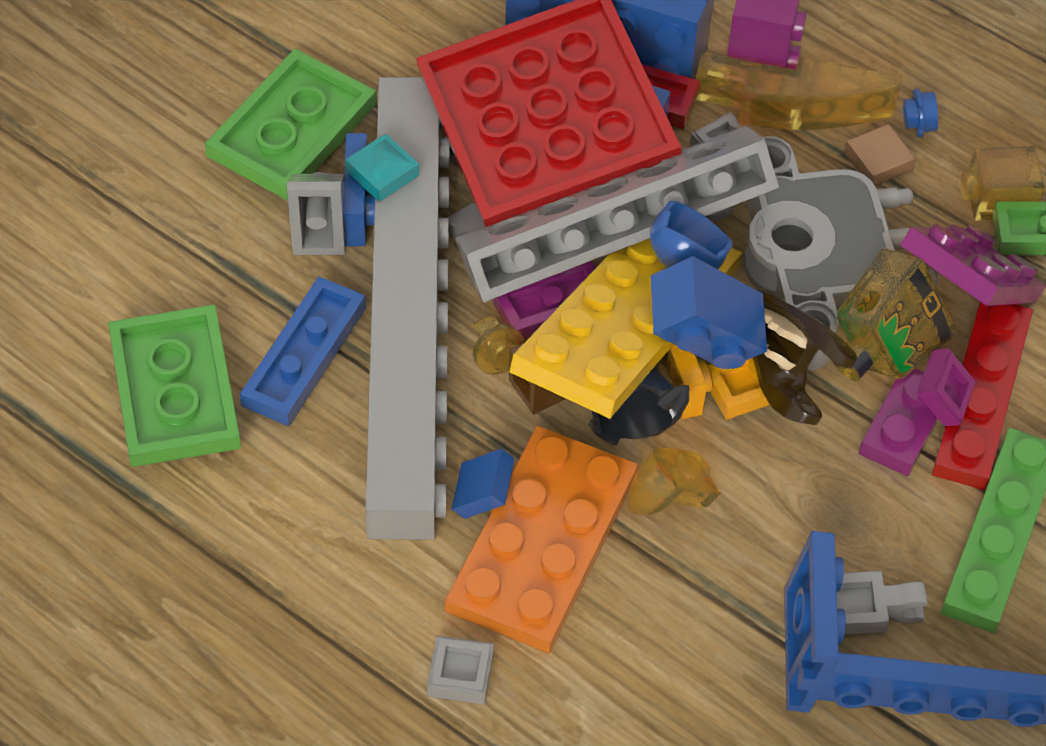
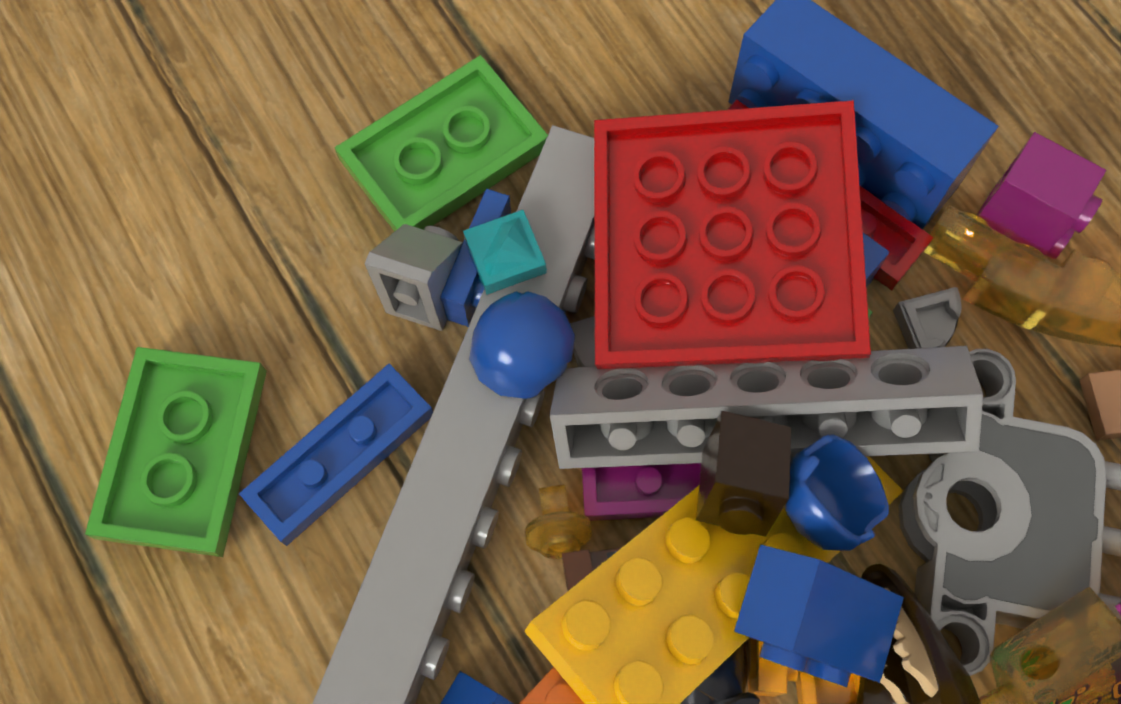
camera: 25 degrees right, 15 degrees up
none -> blue hair [469,291,575,399]
none -> dark brown brick [696,411,792,537]

